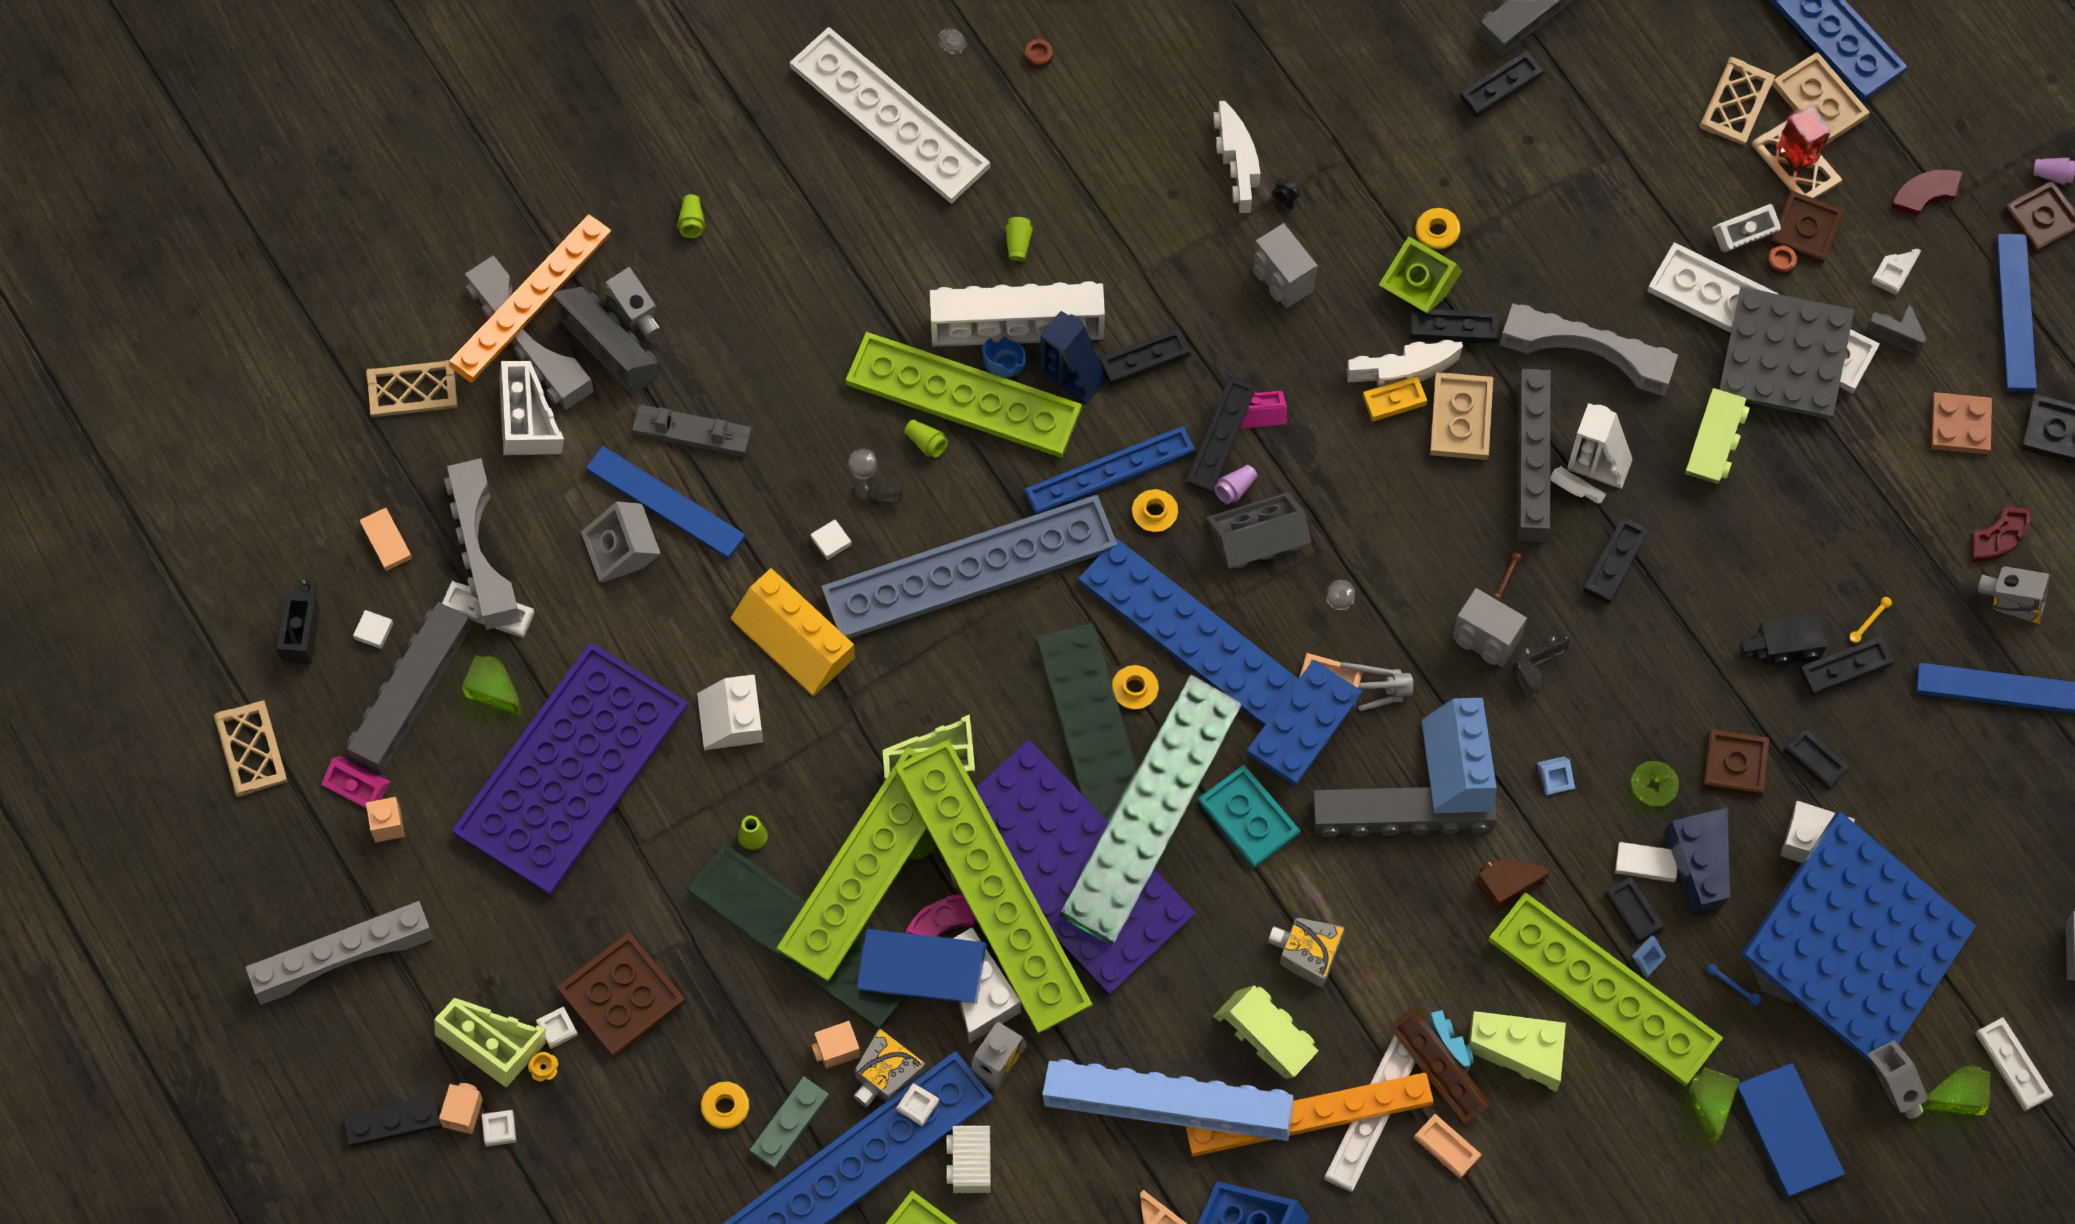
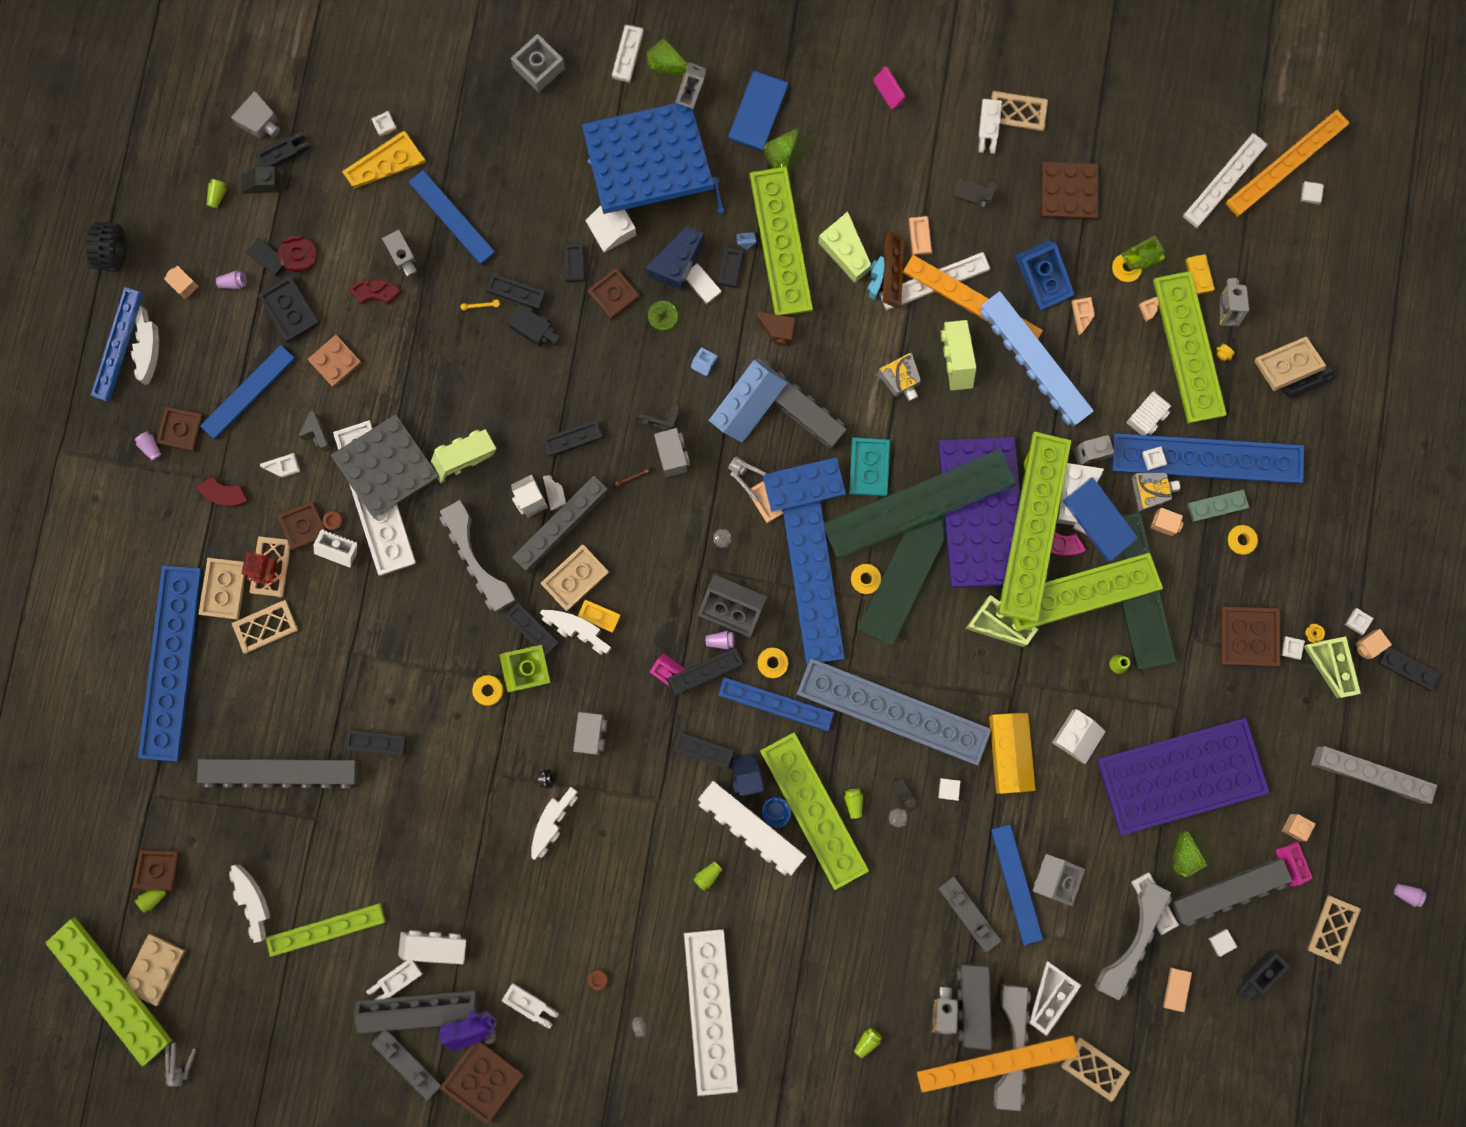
camera: 140 degrees left, 15 degrees up
none -> lavender cone [1394,884,1426,907]

